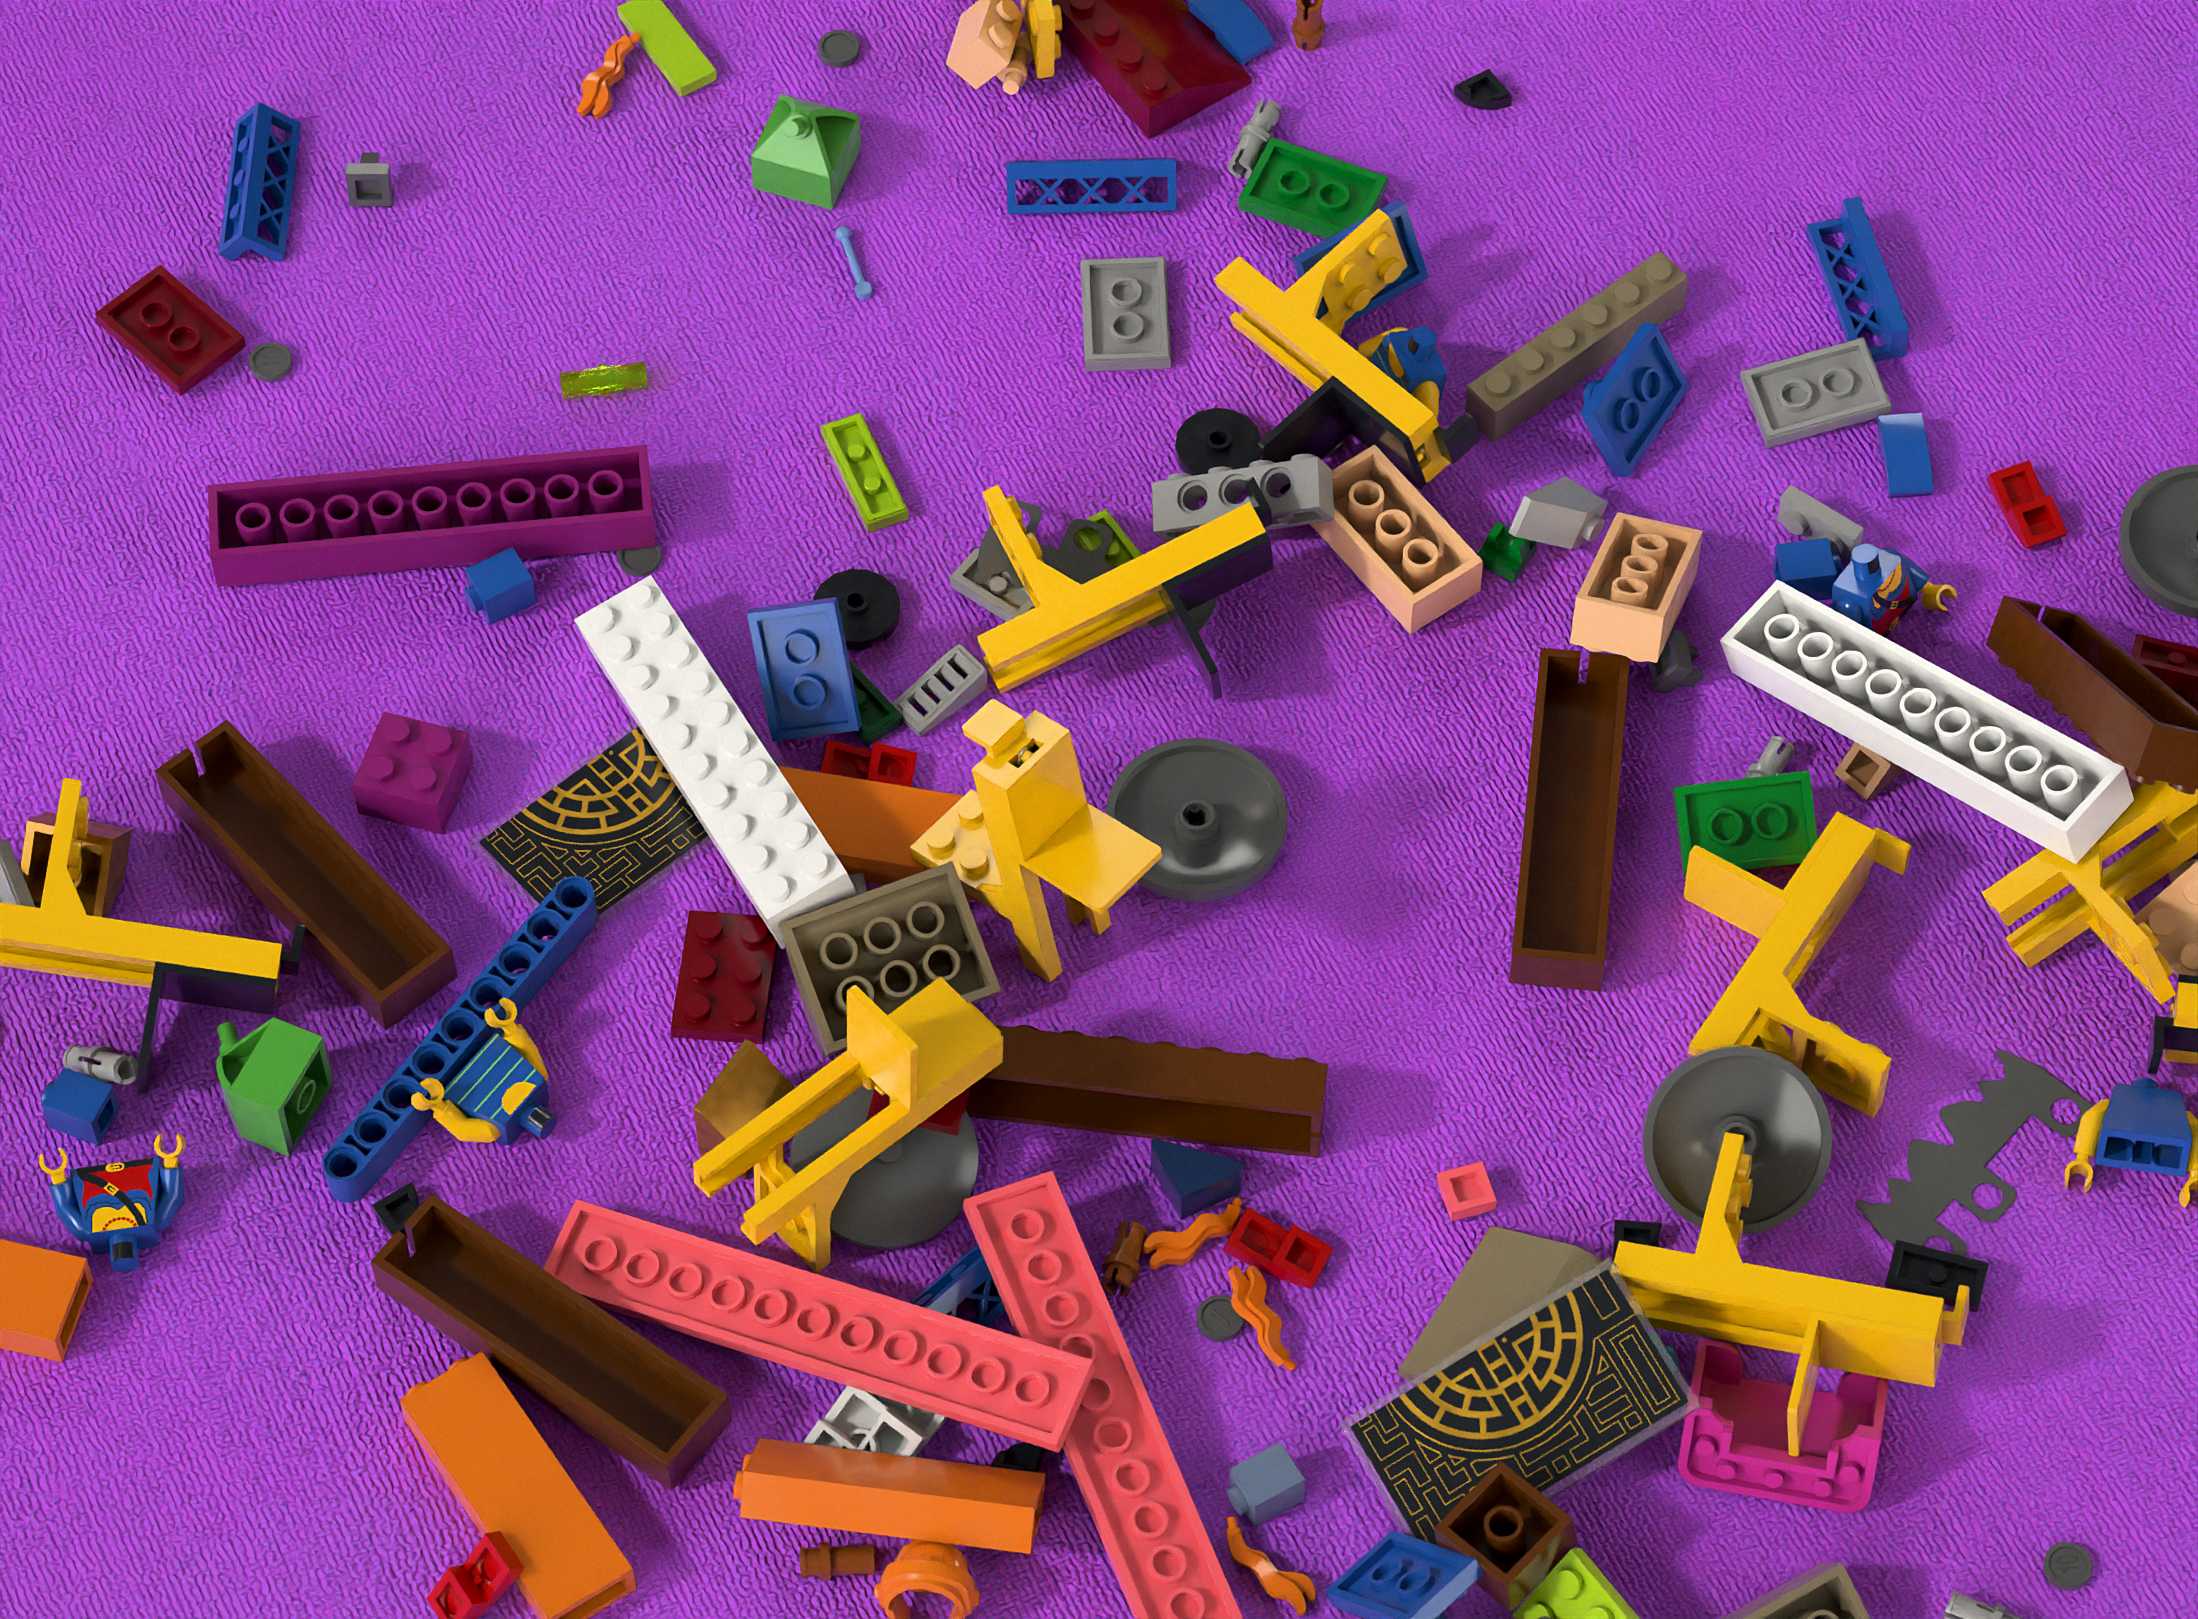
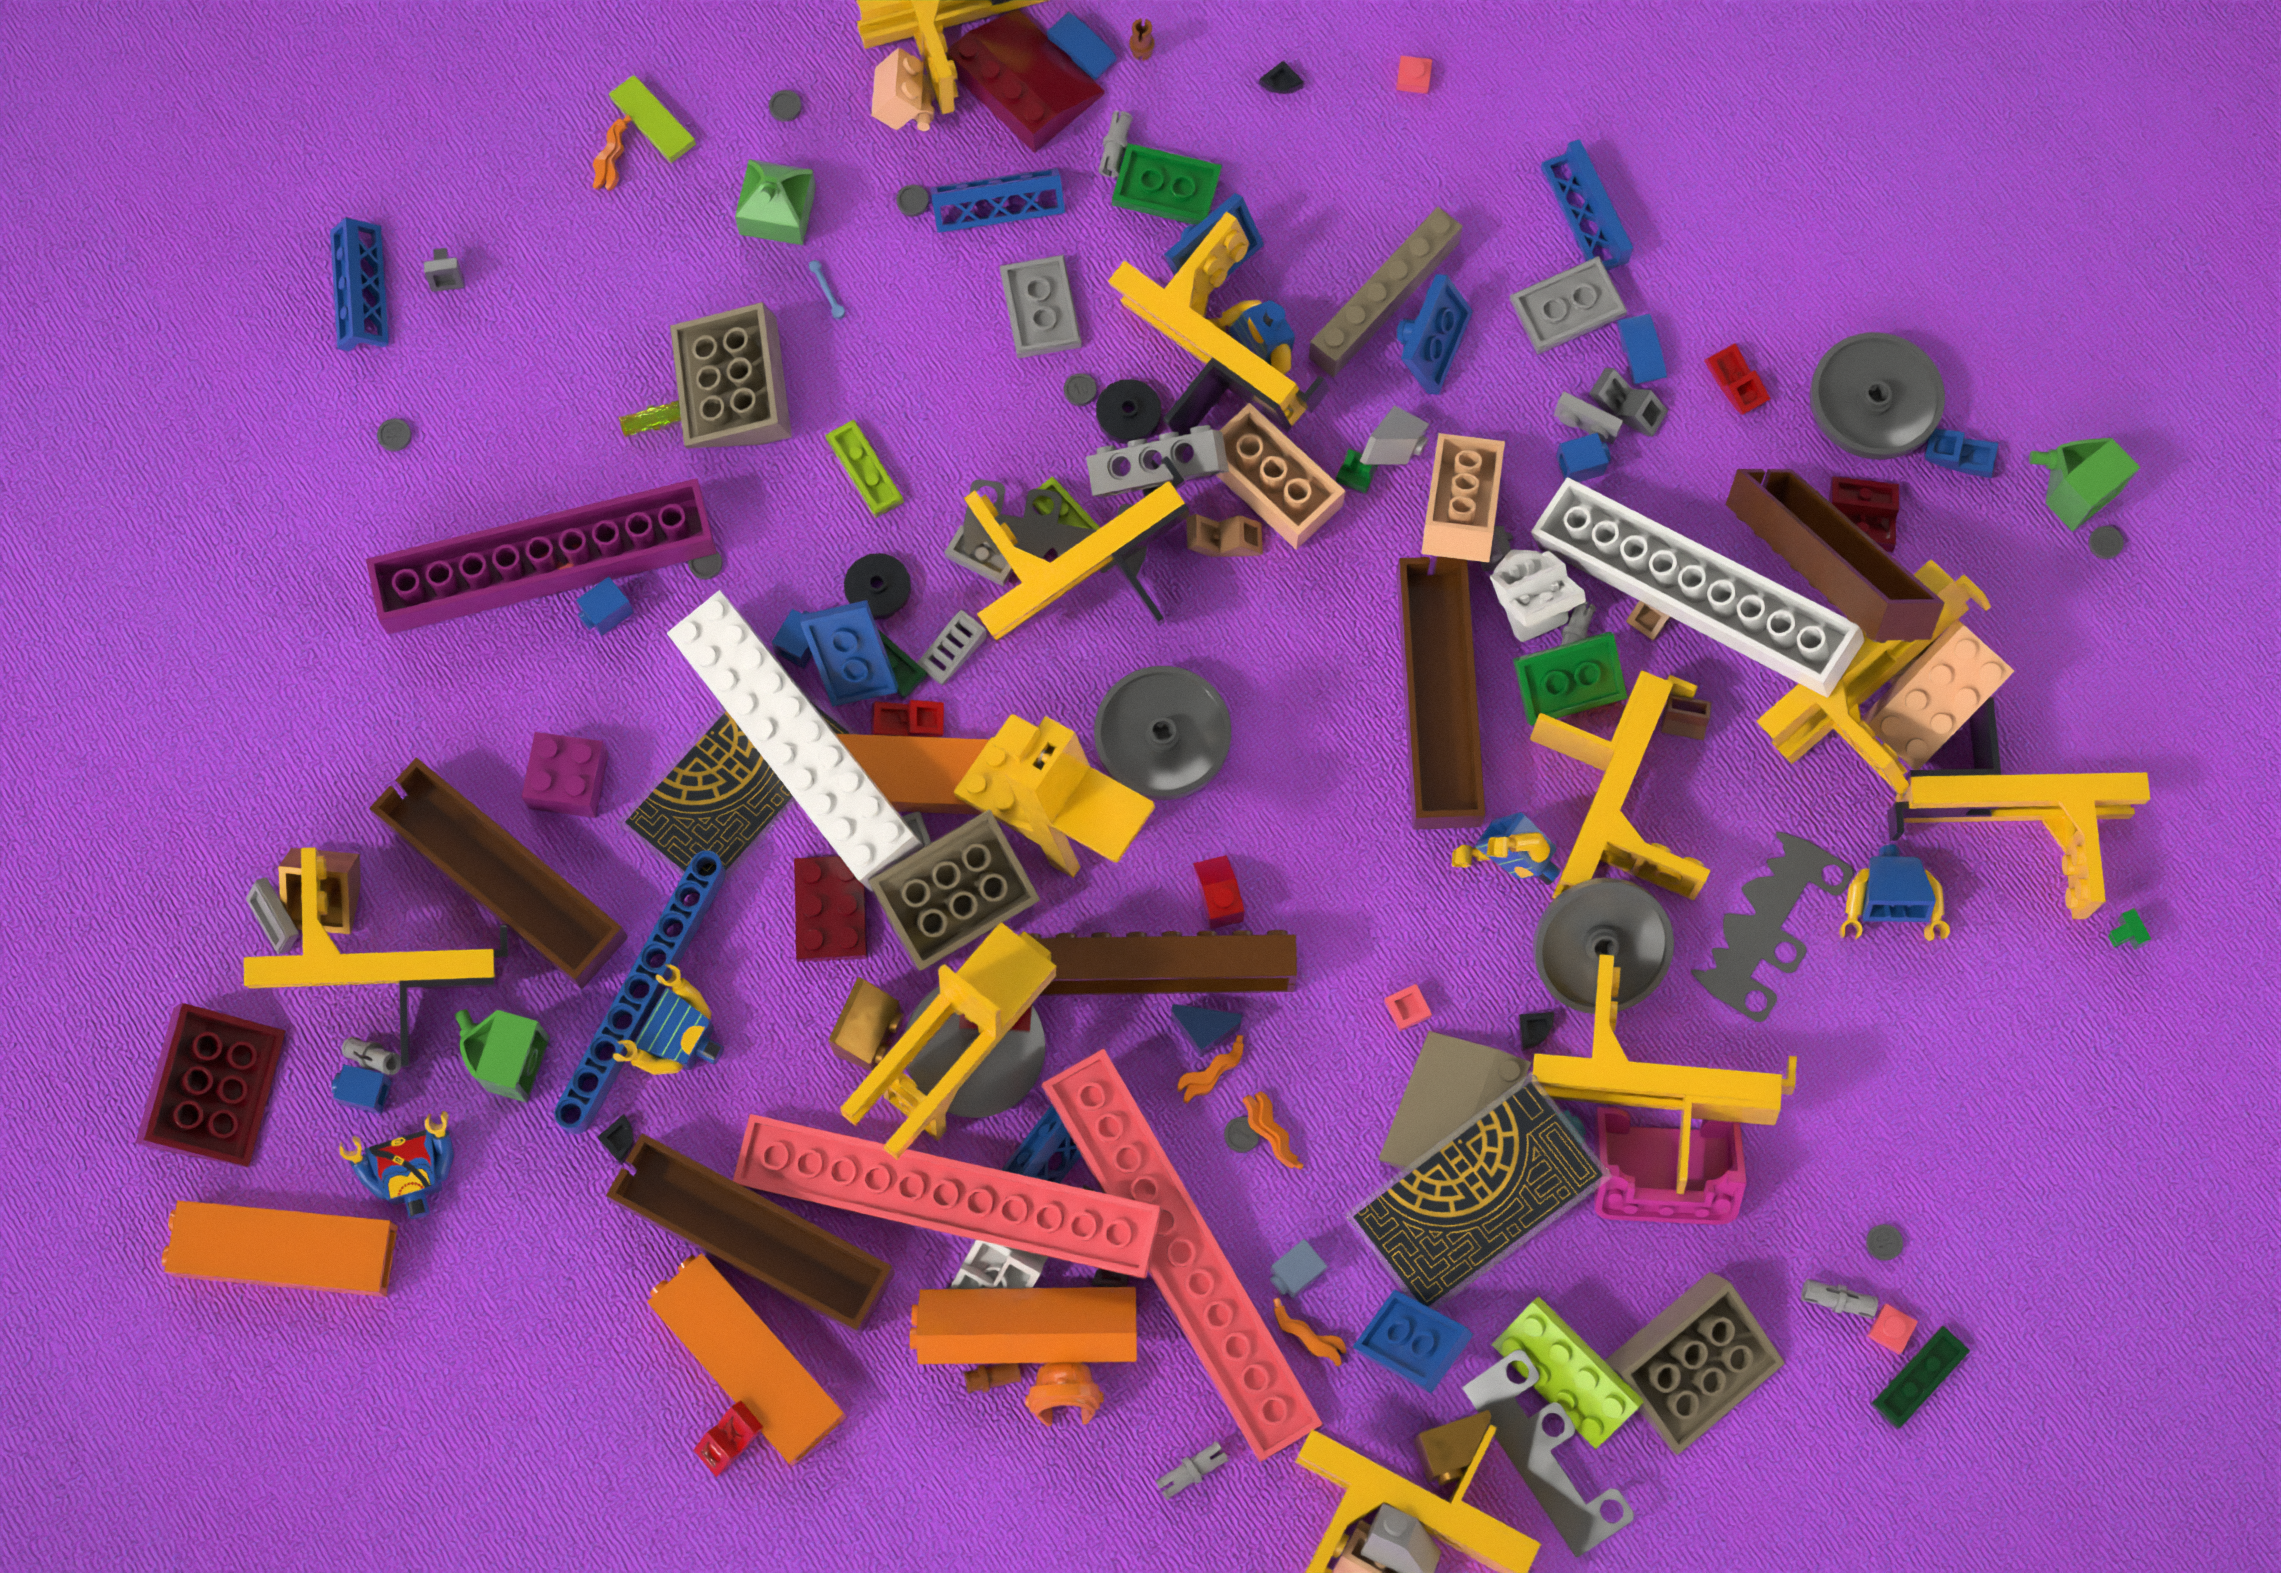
camera: 10 degrees left, 15 degrees up
dark red plate [95,265,246,396] -> none
dark orange pin [1101,1221,1148,1296] -> none
red slope [1222,1207,1334,1289] -> none
reddish brown brick [1434,1461,1577,1612] -> none
blue torso [1832,544,1957,638] -> none
black plate [1884,1239,1989,1313] -> none
none -> dark tan slope [670,302,792,448]
none -> blue brick [771,609,812,669]
none -> dark grey piece [896,185,929,217]
none -> dark grey piece [1064,373,1097,406]
none -> medium nougat slope [1187,514,1263,557]
none -> red slope [1193,855,1245,930]
none -> coral plate [1396,56,1432,94]
none -> torso [1452,812,1561,885]
none -> white piece [1490,550,1586,642]
none -> dark grey slope [1589,368,1668,437]
none -> reddish brown piece [1661,694,1712,740]

